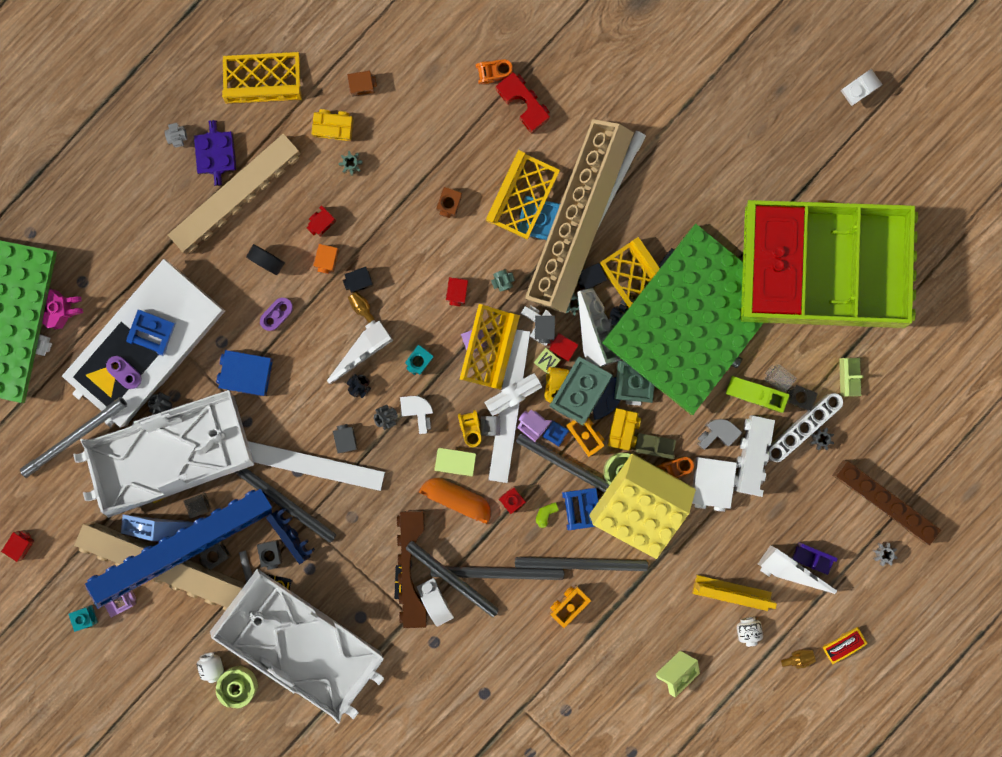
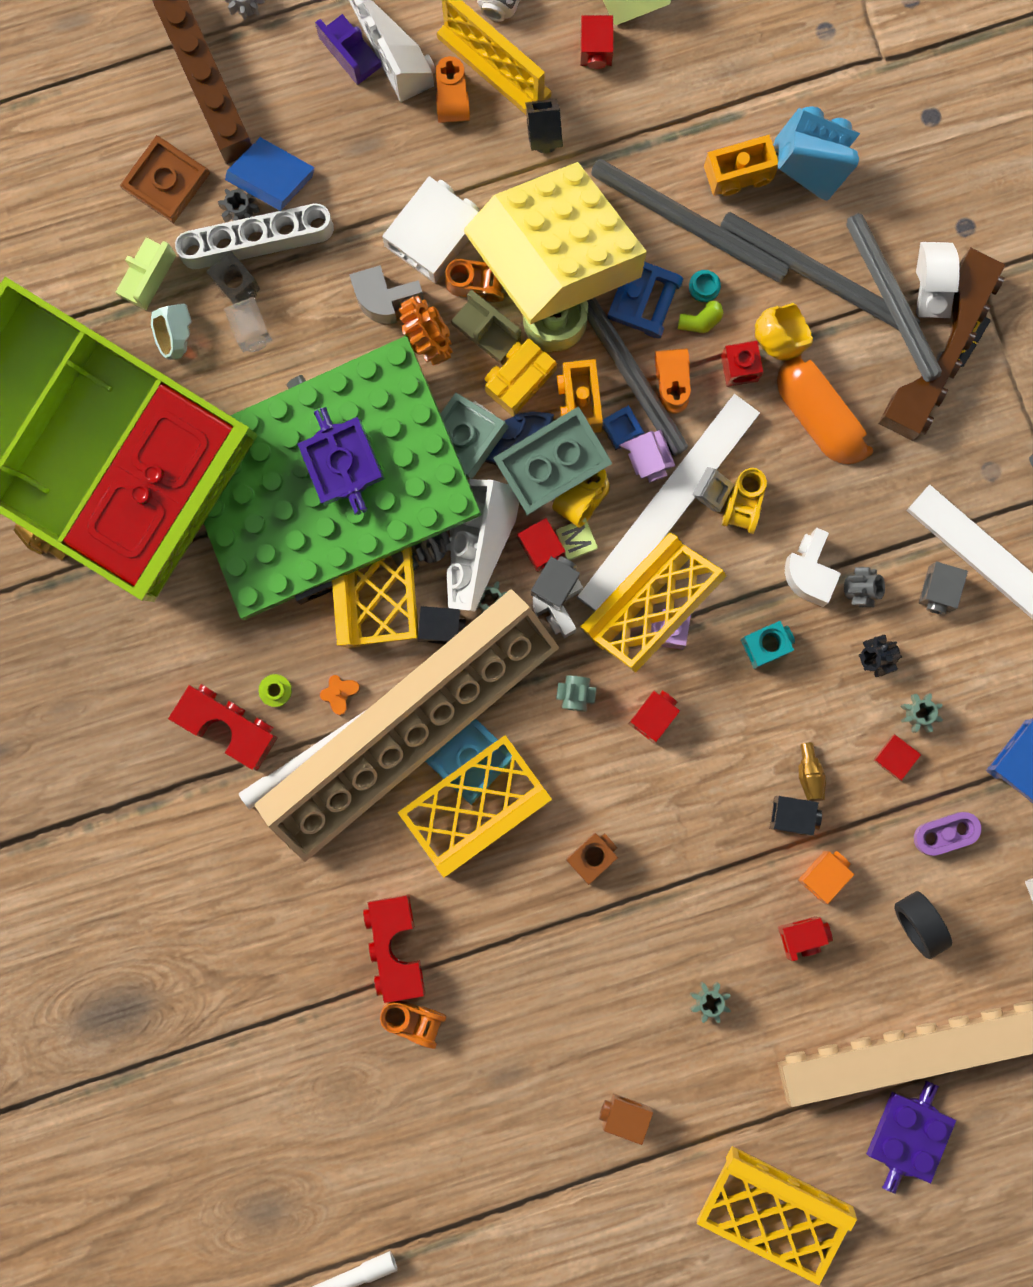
camera: 145 degrees left, 5 degrees down
light grey gear [165,123,188,148] -> none
yellow brick [311,109,354,141] -> none
white wedge [327,320,393,384] -> none
yellowish green panel [434,448,476,476] -> none
white piece [484,373,542,416] -> none
lime slope [725,376,789,413] -> none
white wedge [734,415,775,497] -> none
none -> dark orange tile [120,135,210,224]
none -> light aqua rock [151,304,192,360]
none -> red arch [168,684,278,771]
none -> blue tile [225,137,315,211]
none -> lime plate [259,674,292,707]
none -> dark purple plate [298,407,385,515]
none -> orange piece [320,675,360,716]
none -> orange gear [399,296,453,366]
none -> orange piece [436,56,470,123]
none -> black brick [525,98,563,153]
none -> red brick [580,15,613,69]
none -> orange piece [655,348,691,414]
none -> teal plate [689,270,721,302]
none -> yellow hair [755,303,813,361]
none -> dark azure piece [773,106,860,201]
none -> red tile [873,734,921,781]
none -> sand green gear [901,693,943,733]

